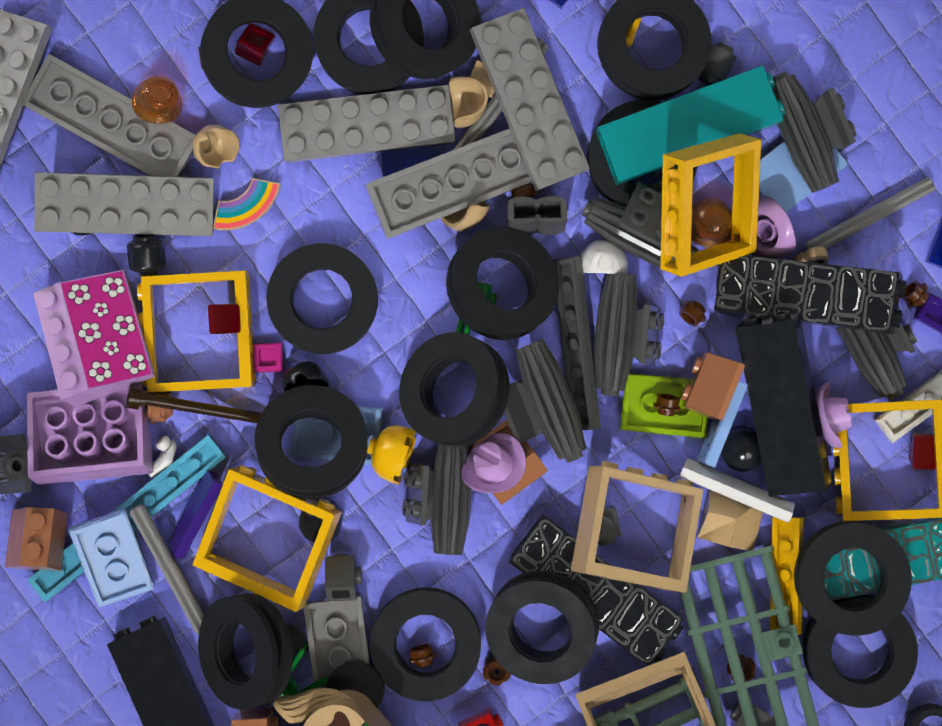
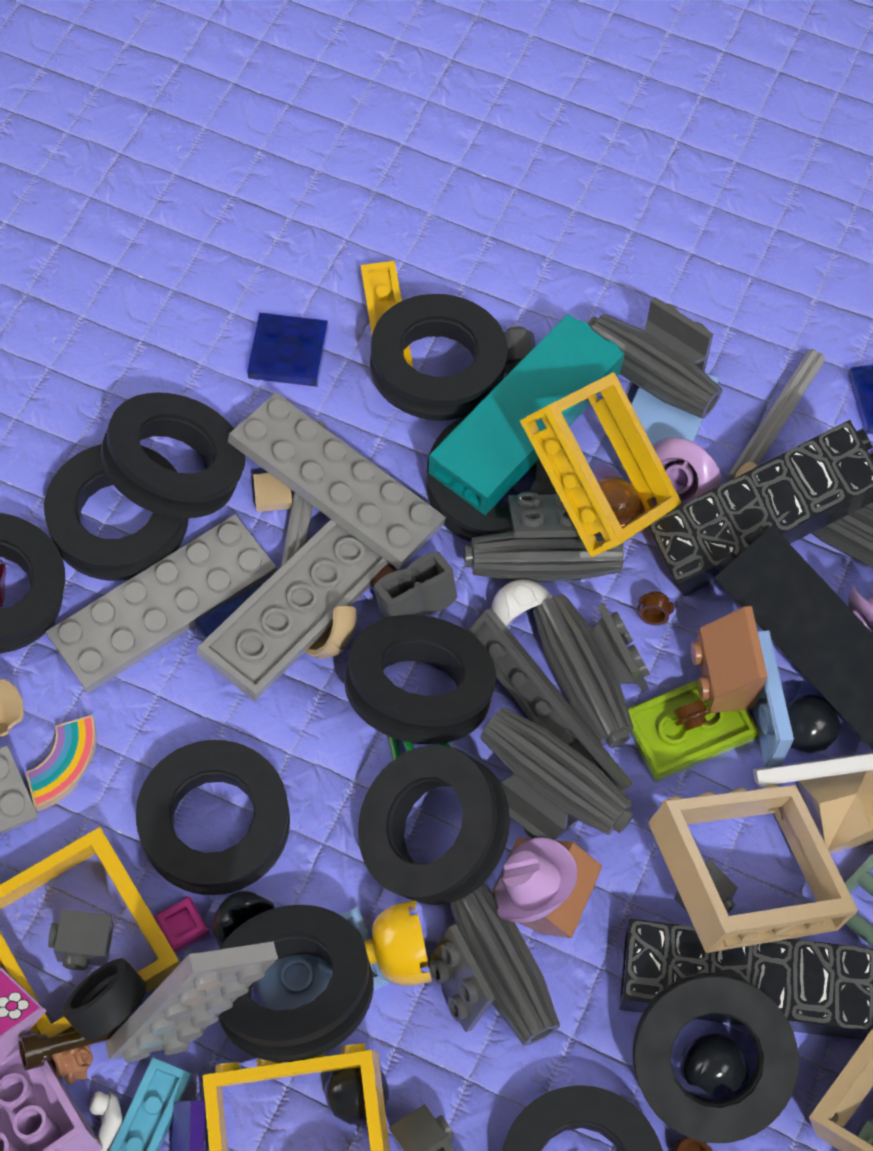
camera: 30 degrees left, 25 degrees down
dark red slope [208,304,241,334] -> none
tan helmet [449,77,488,128] -> none
none -> dark grey brick [48,910,114,970]
none -> black tyre [62,958,147,1041]
none -> light grey plate [106,941,278,1062]
none -> black hair [680,1033,749,1094]

